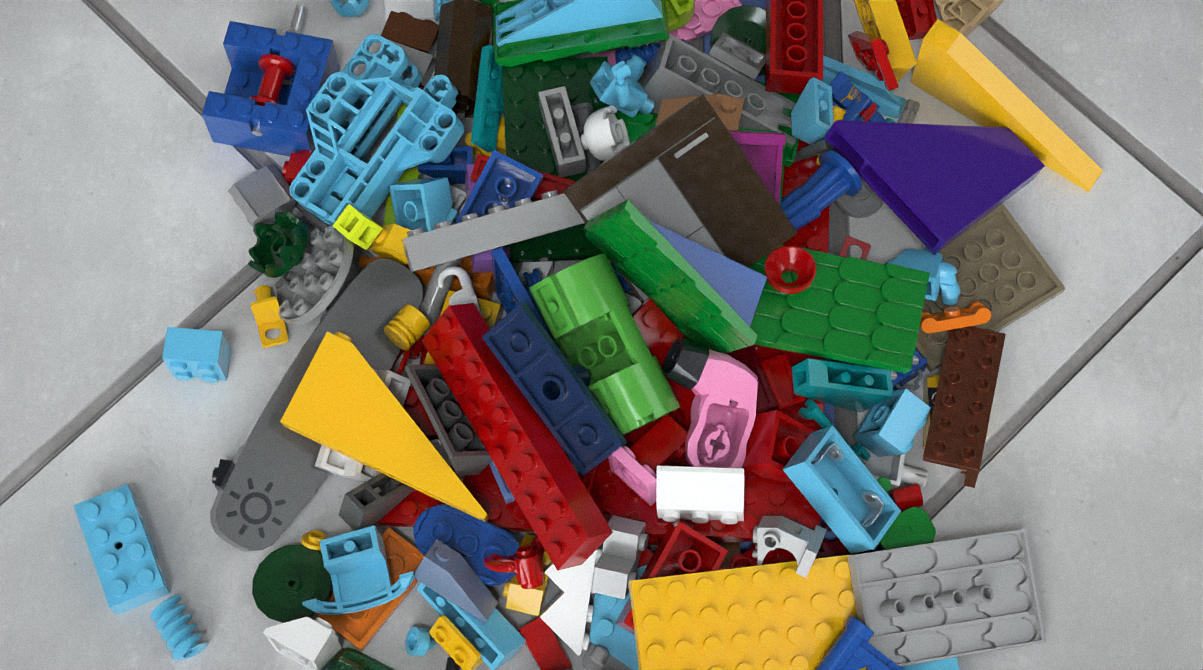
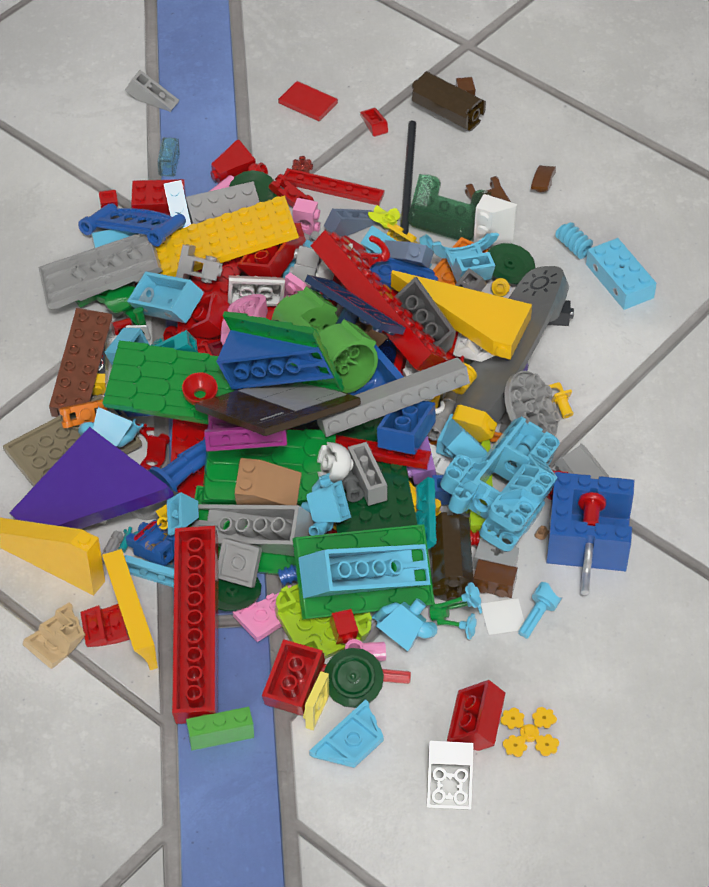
camera: 175 degrees right, 20 degrees down
medium azure brick [162,327,231,383] -> none
dark green plate [248,209,309,278] -> none
neon yellow brick [332,204,383,250] -> none
red wing [848,31,899,91] -> none

